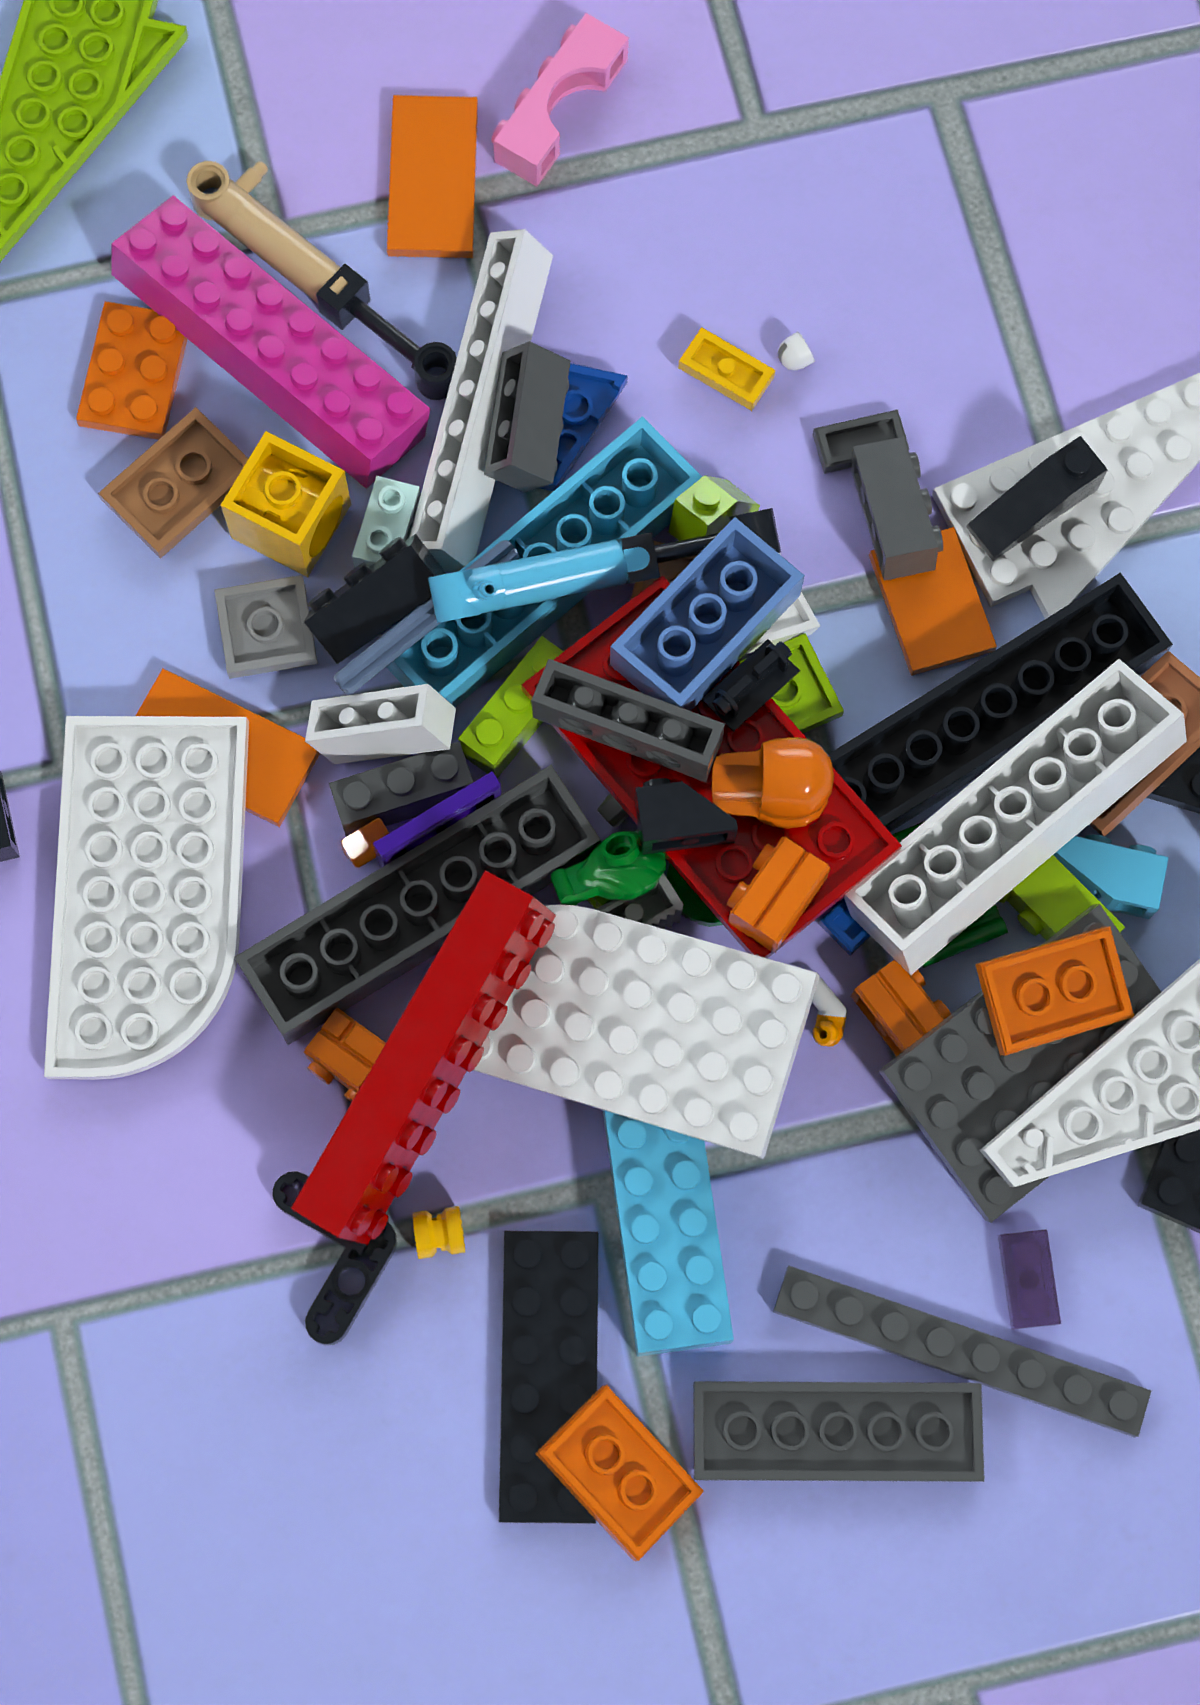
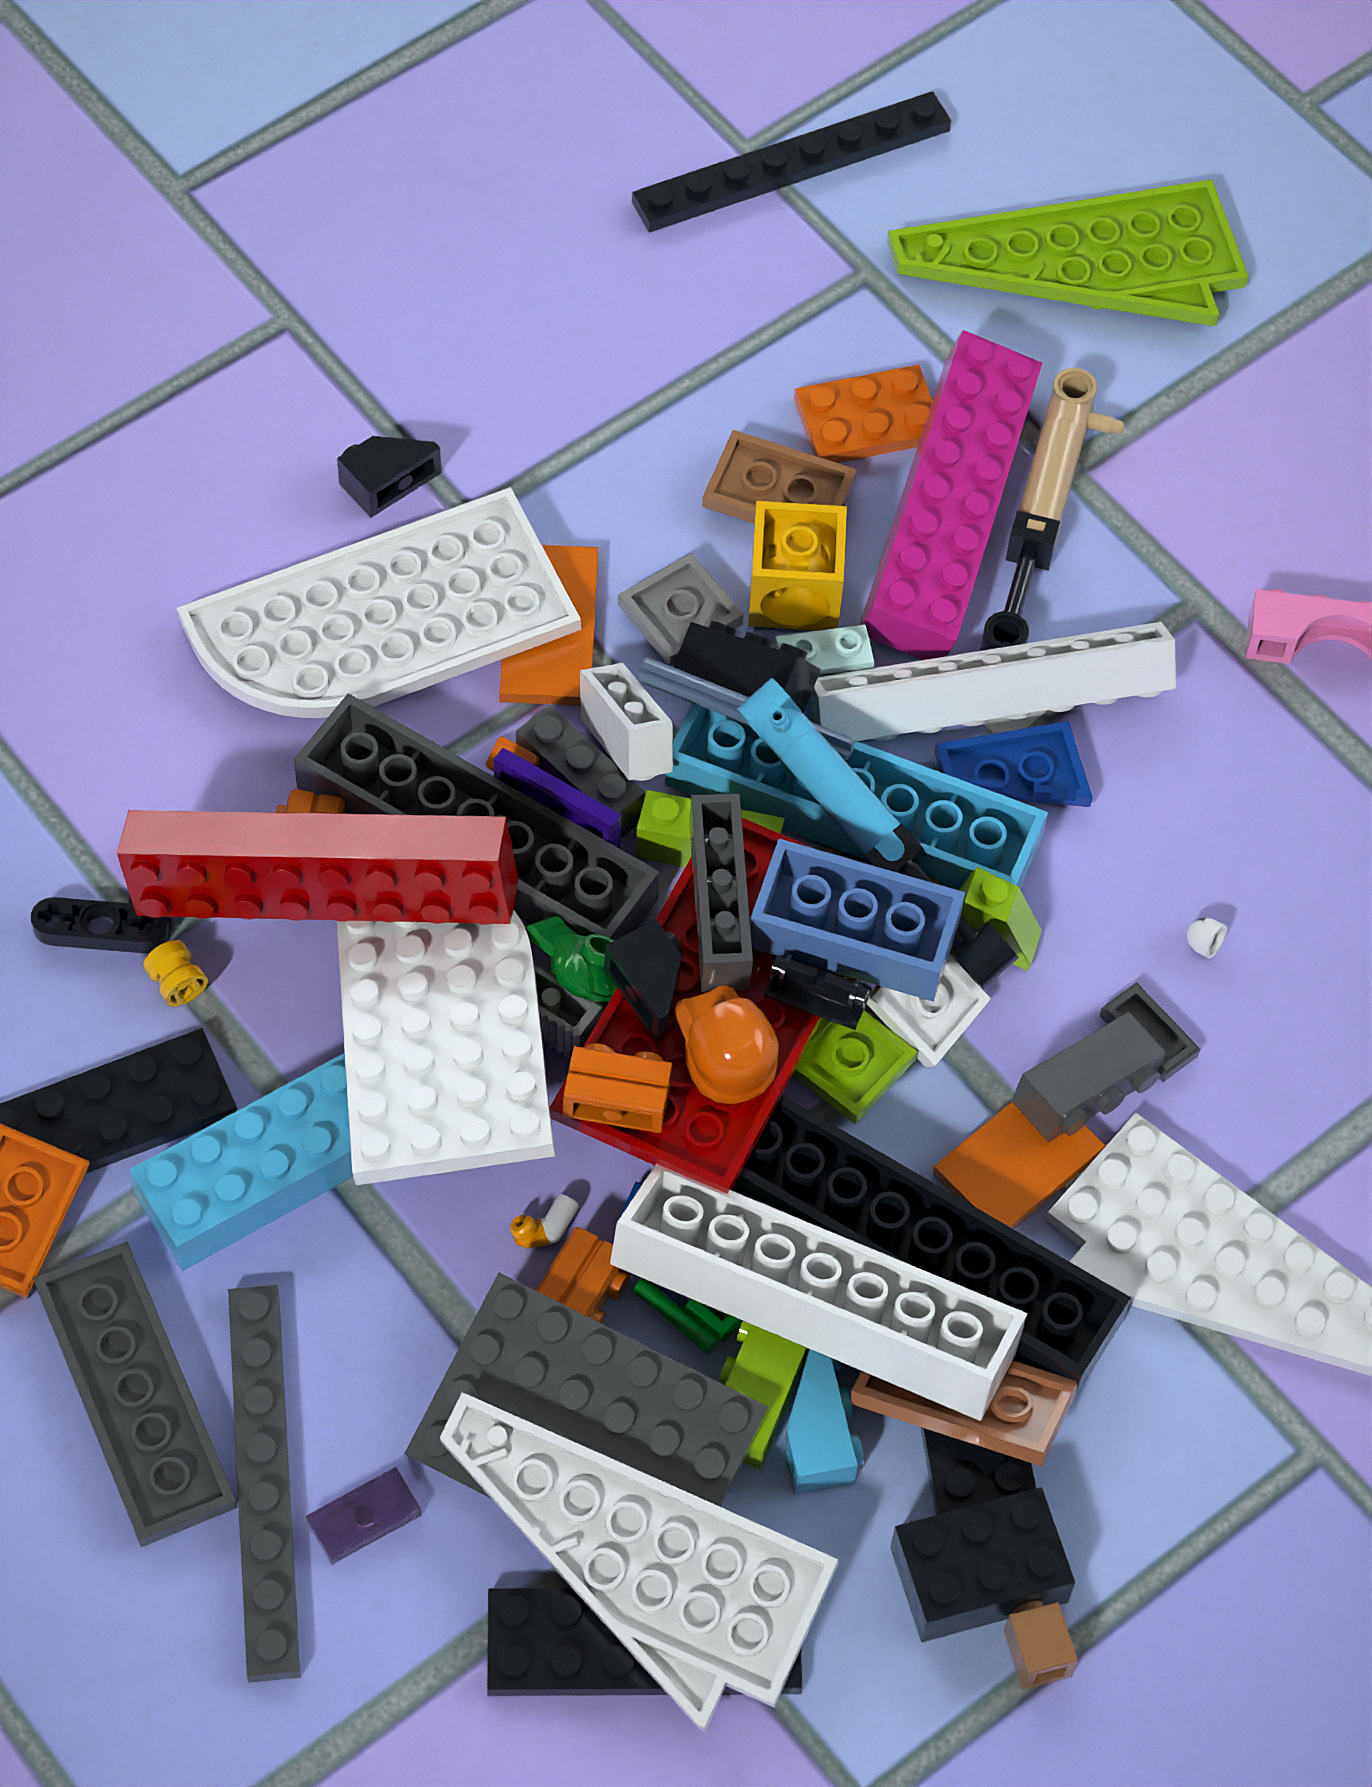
camera: 65 degrees right, 15 degrees down
orange tile [387,95,478,258] -> none
dark grey brick [484,341,570,493] -> none
yellow plate [678,327,776,411] -> none
black slope [966,435,1108,561] -> none
orange tile [975,926,1134,1056] -> none

